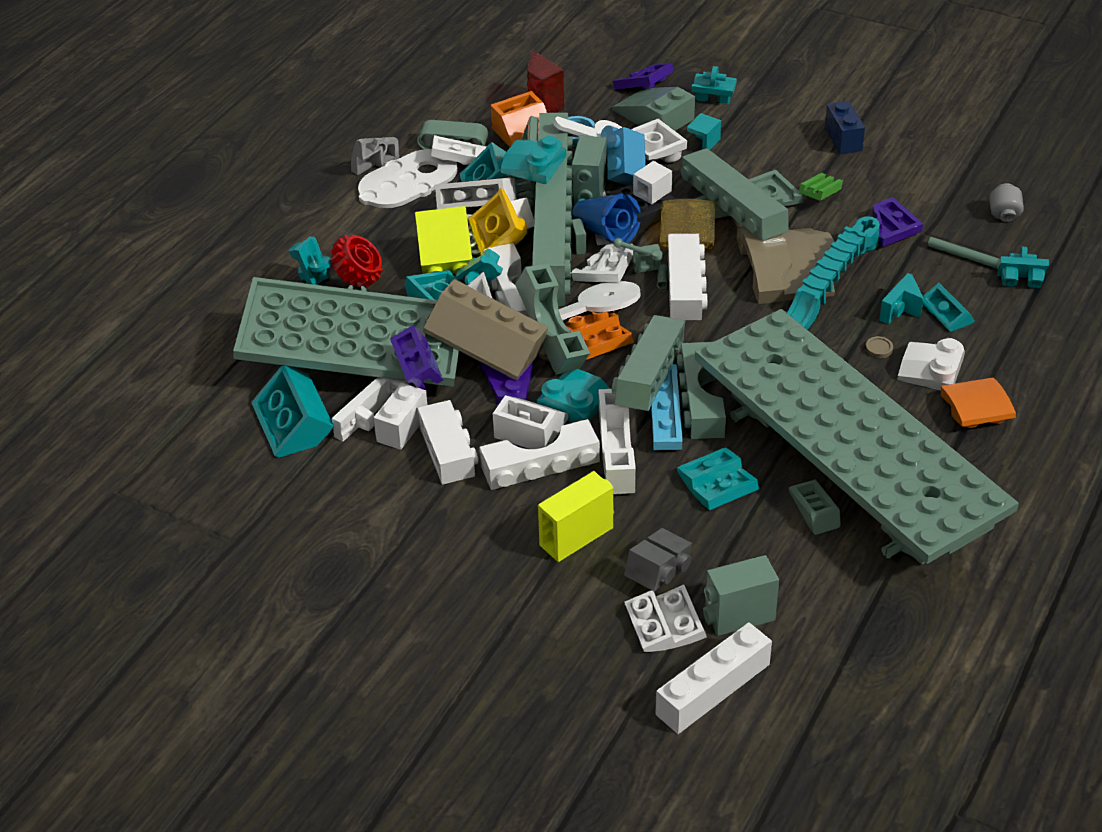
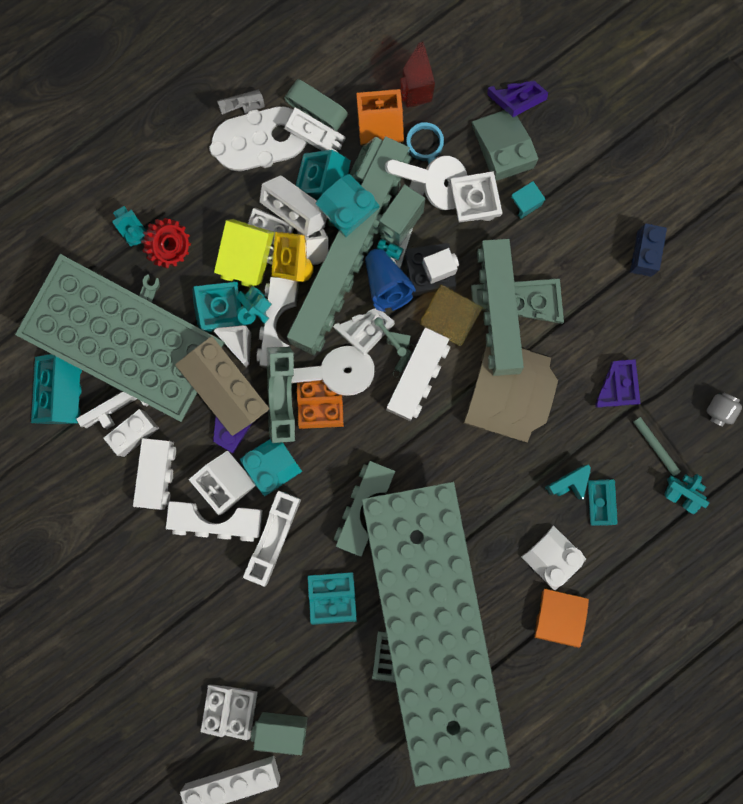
camera: 20 degrees right, 40 degrees up
dark purple hinge [390,325,444,389] -> none
neon yellow brick [538,471,614,562] -> none
sand green tile [572,219,586,255] -> none
dark azure hinge [600,125,645,186] -> none
sand green brick [612,315,685,411] -> none
flat silver piece [624,528,692,591] -> none
medium azure plate [651,364,682,450] -> none
teal hips [692,66,737,104] -> none
teal piece [787,216,880,330] -> none
bright green tile [799,173,843,201] -> none
dark tan piece [866,336,893,358] -> none

